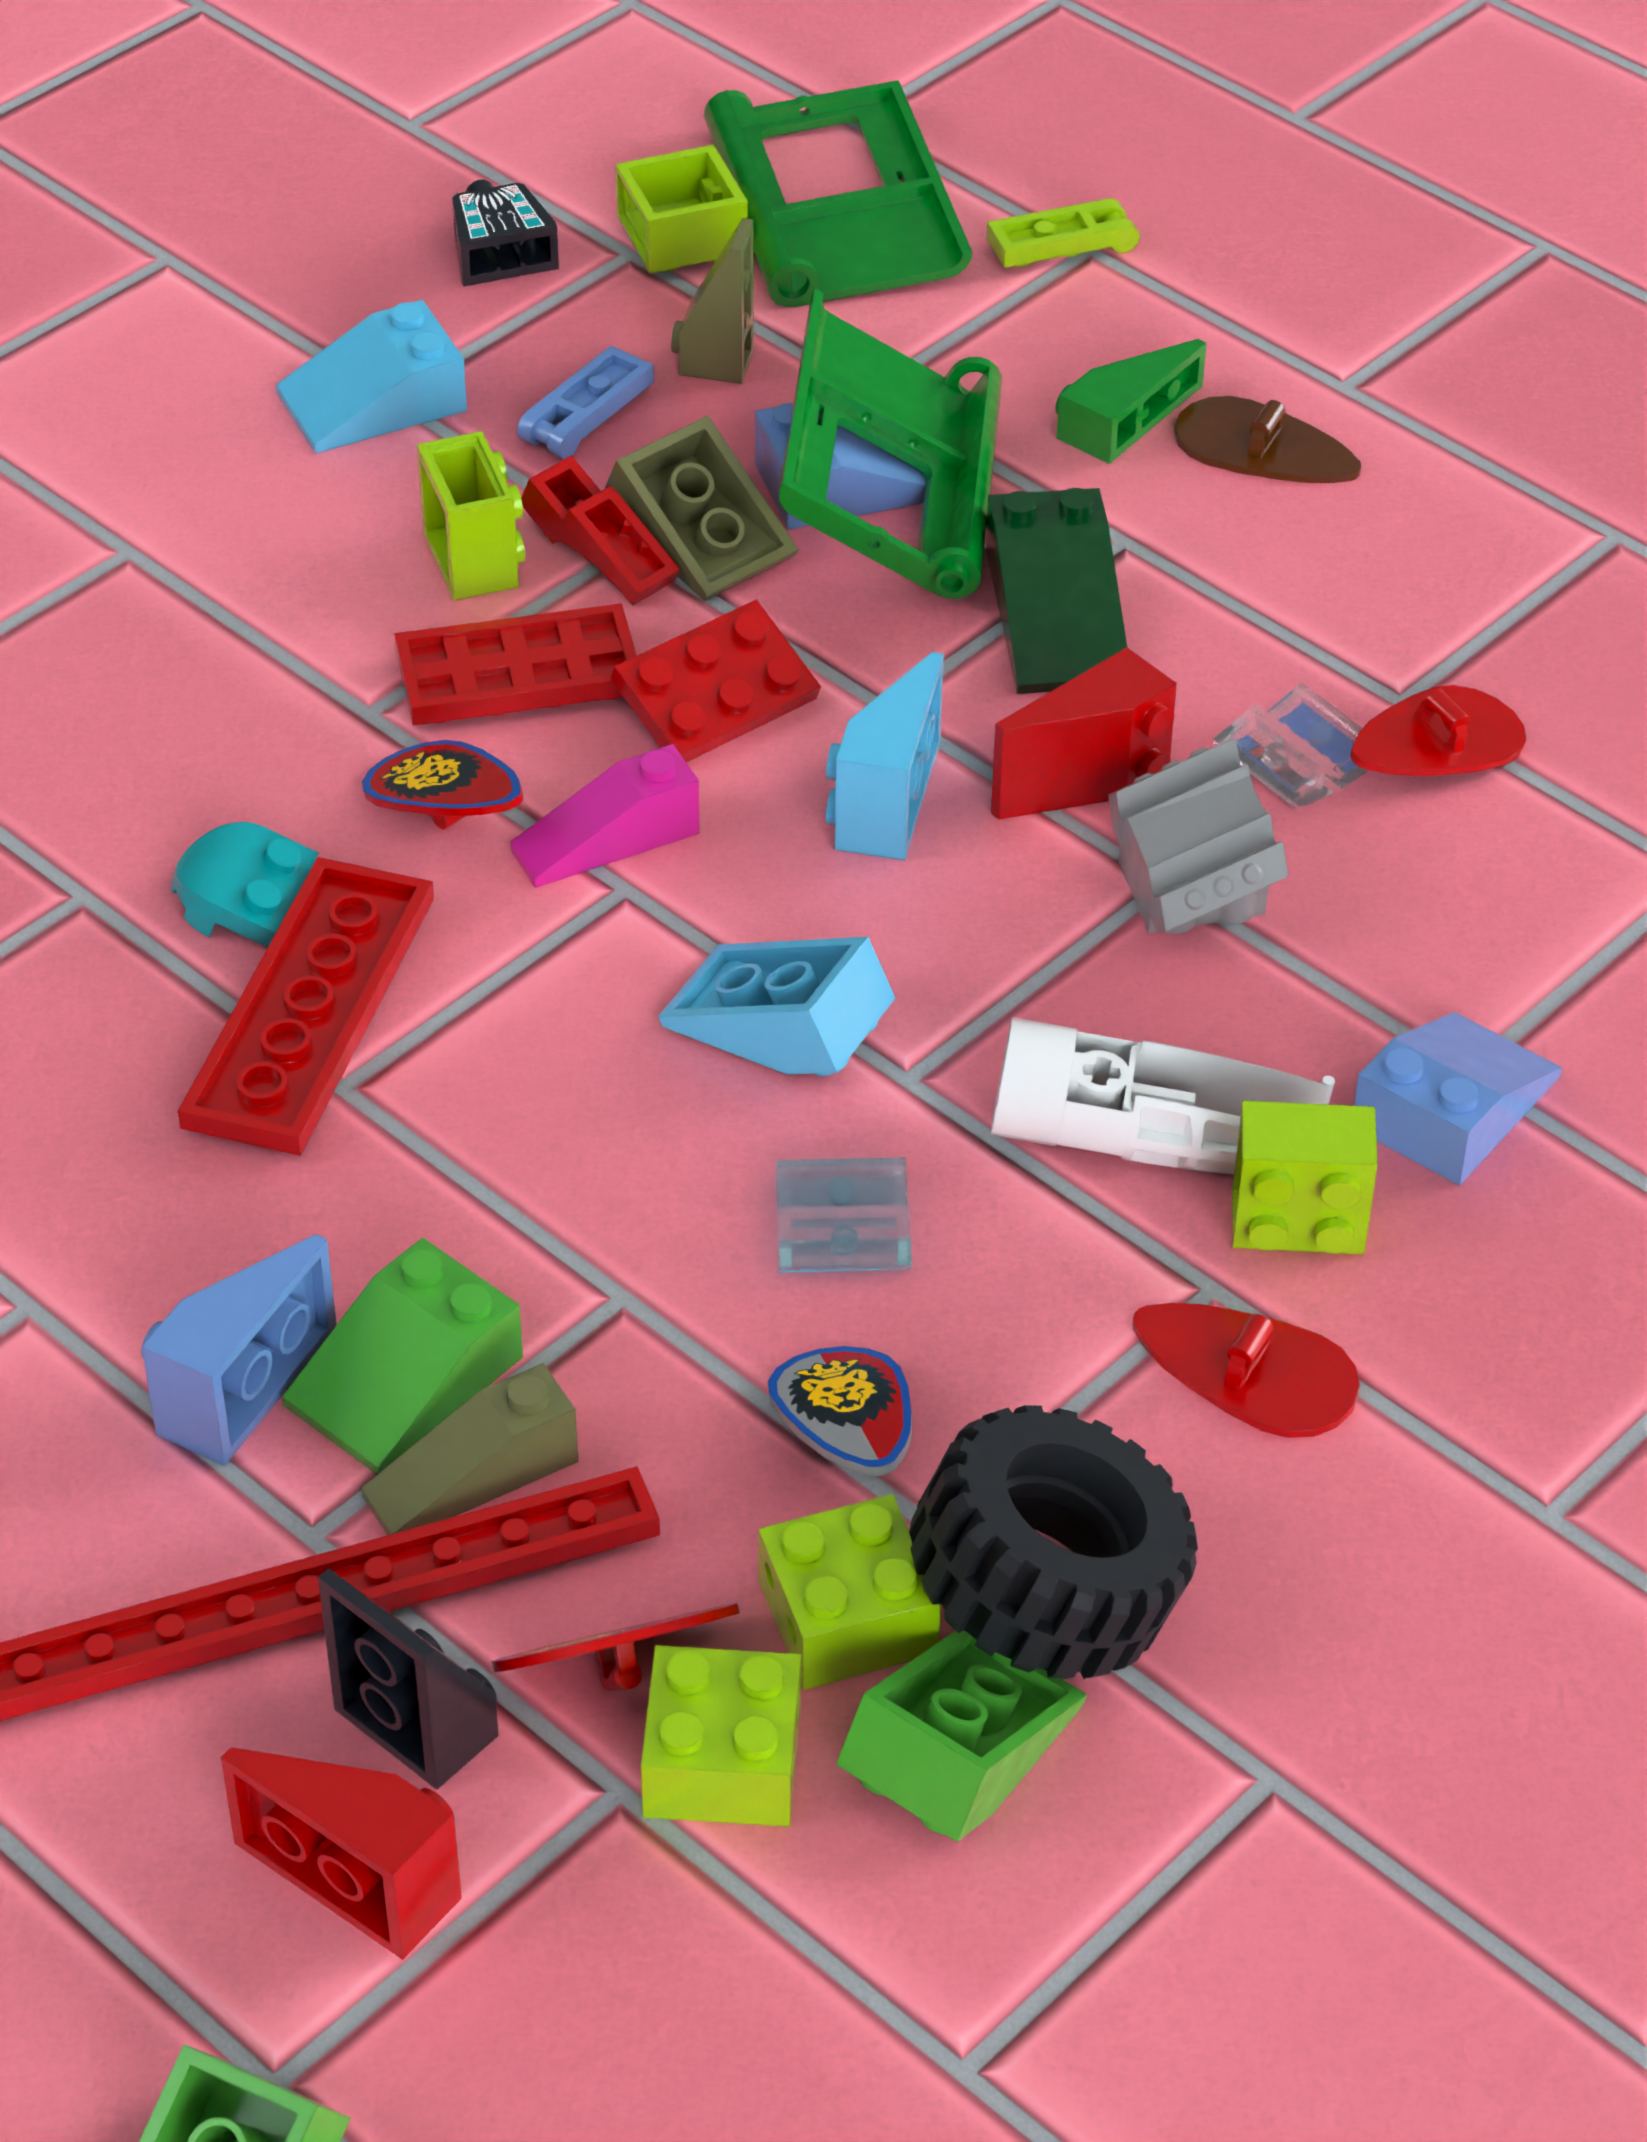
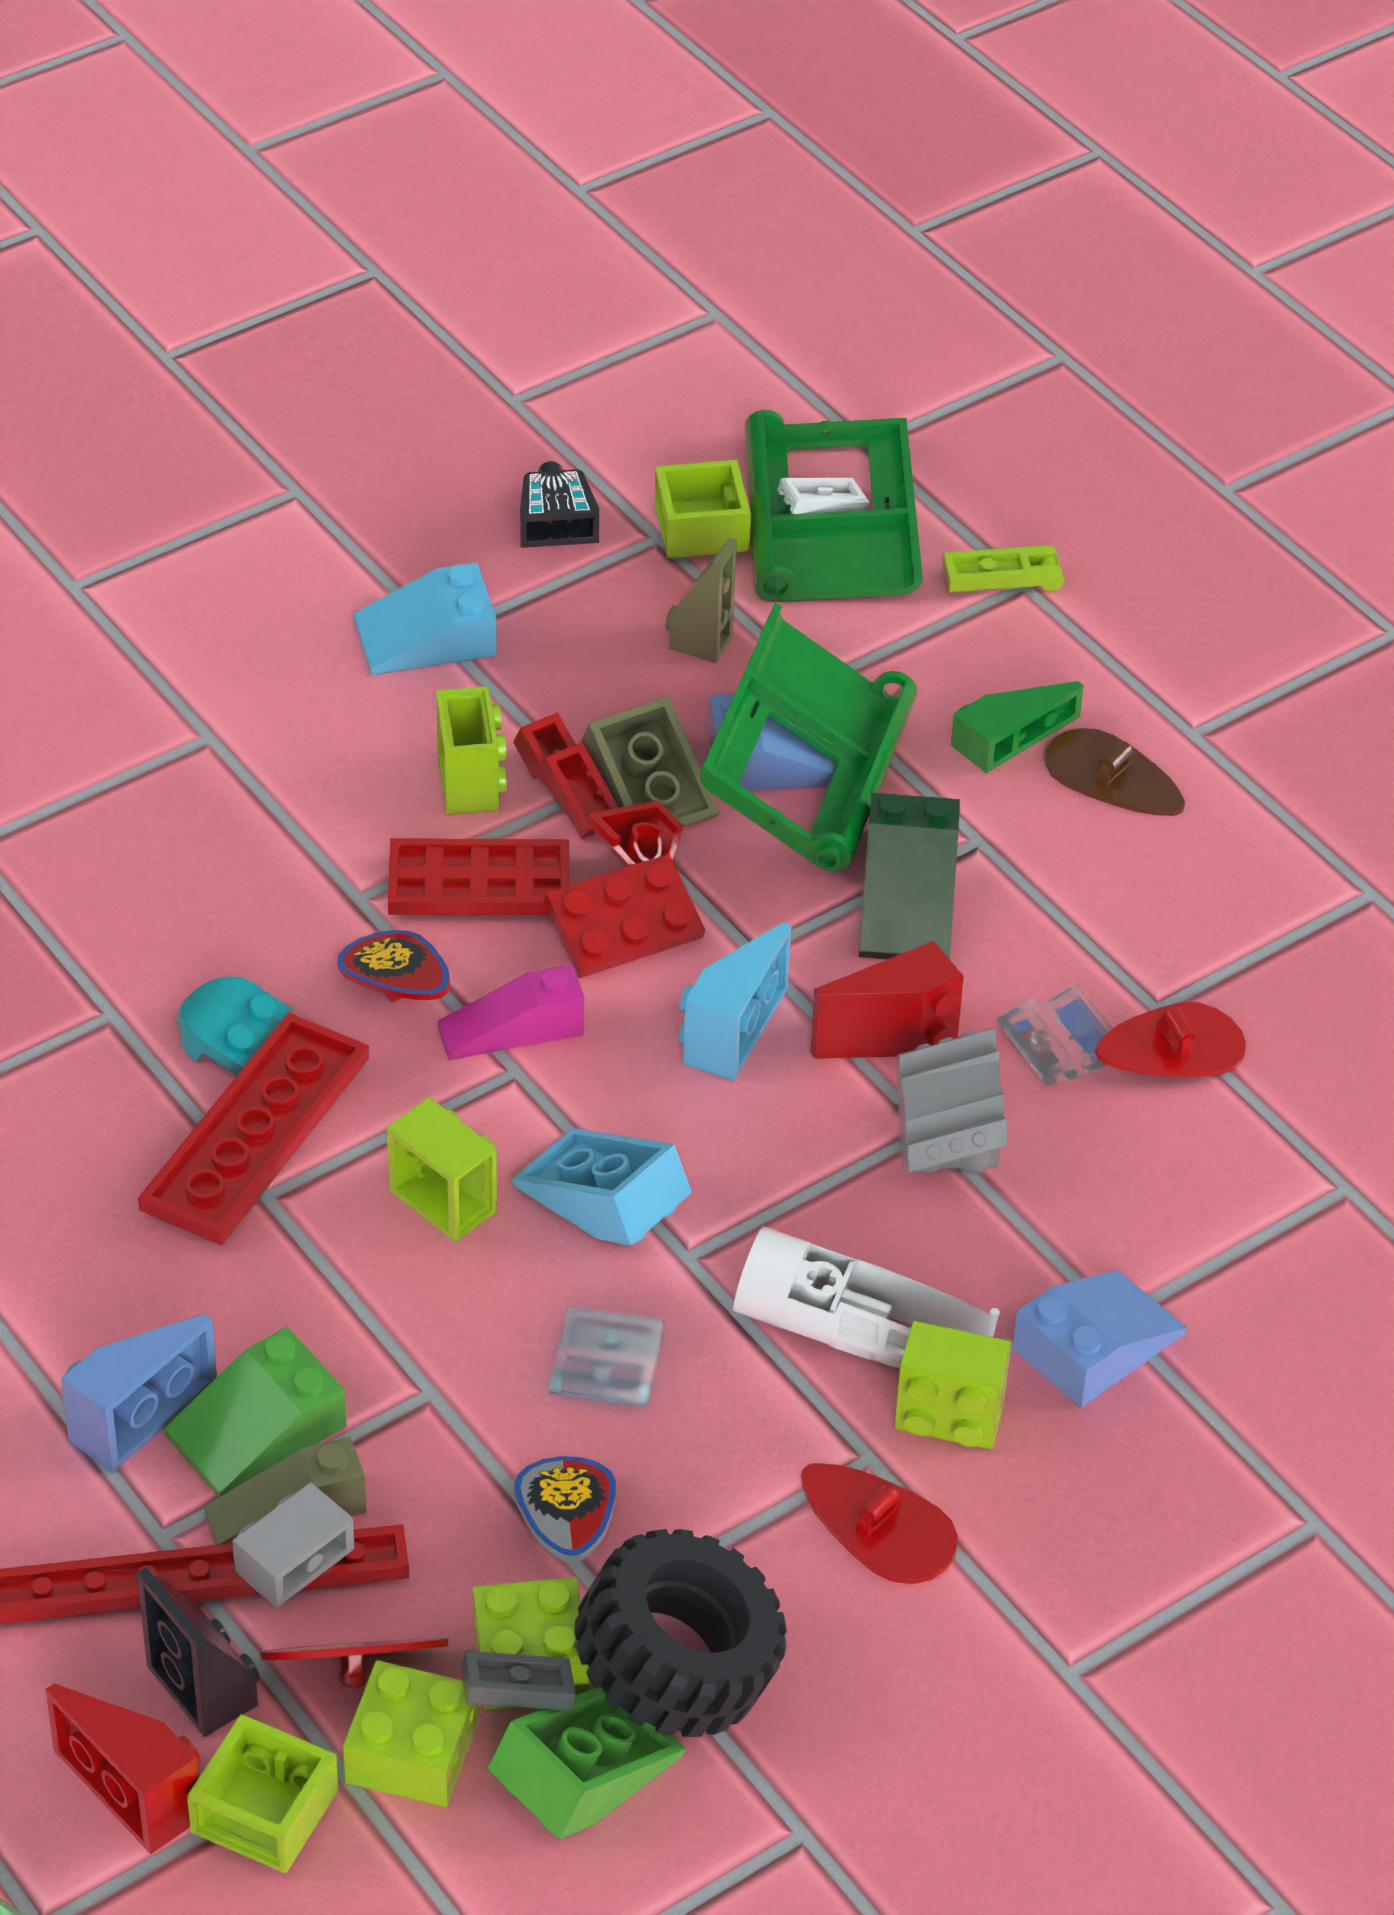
camera: 10 degrees right, 0 degrees up
medium blue plate [517,345,654,459] -> none
none -> lime piece [187,1714,338,1874]
none -> light grey brick [232,1482,354,1608]
none -> lime piece [387,1097,497,1243]
none -> dark grey plate [461,1651,576,1711]
none -> red slope [587,800,684,867]
none -> white tile [777,478,869,514]

